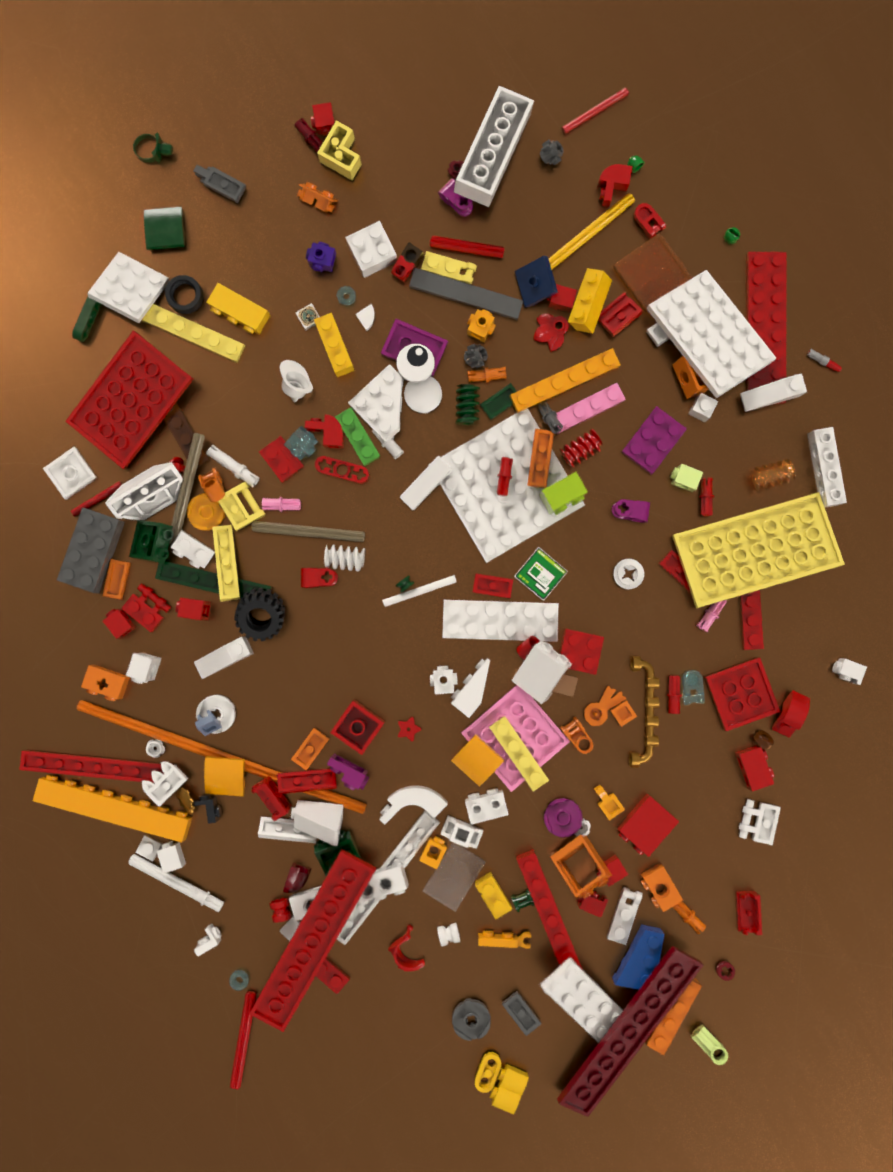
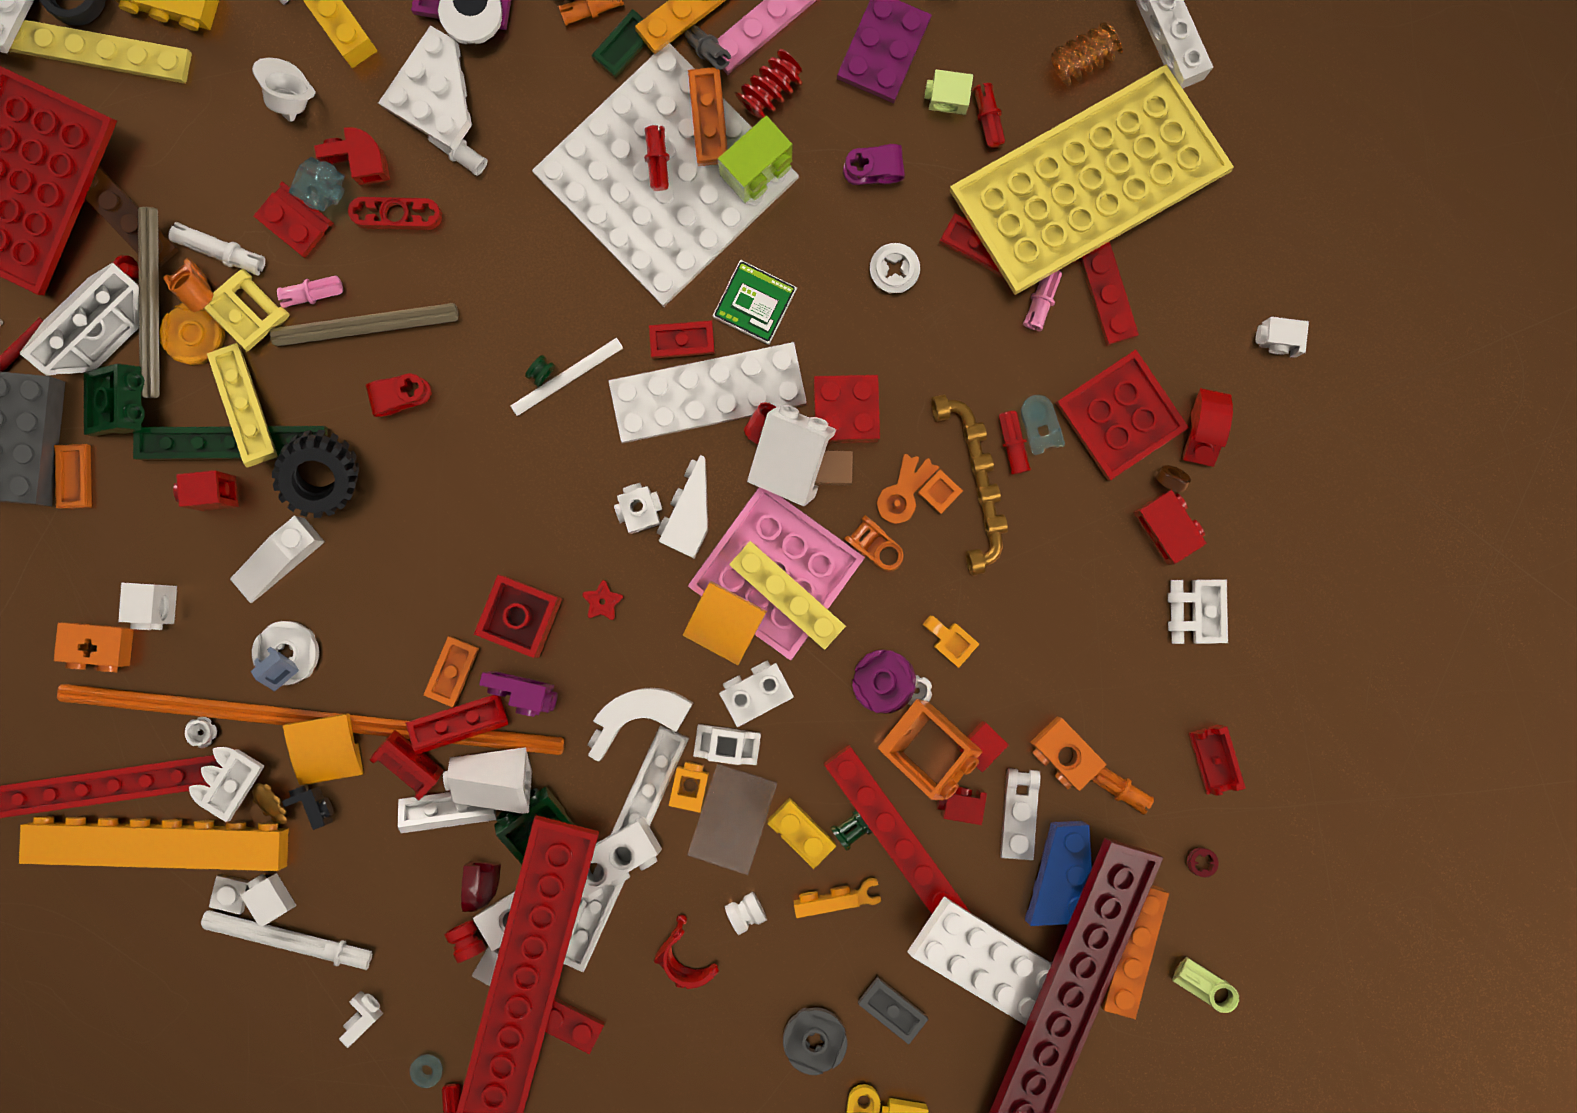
camera: 25 degrees left, 0 degrees up
red brick [103,609,137,639] -> none
red plate [121,583,172,632] -> none
white brick [171,530,215,569] -> none
white piece [324,545,365,572] -> none
bright green plate [335,407,381,466] -> none
white tile [400,456,453,510] -> none
white dish [404,376,442,414] -> none
dark green piece [455,384,480,426] -> none
red brick [617,794,679,857] -> none

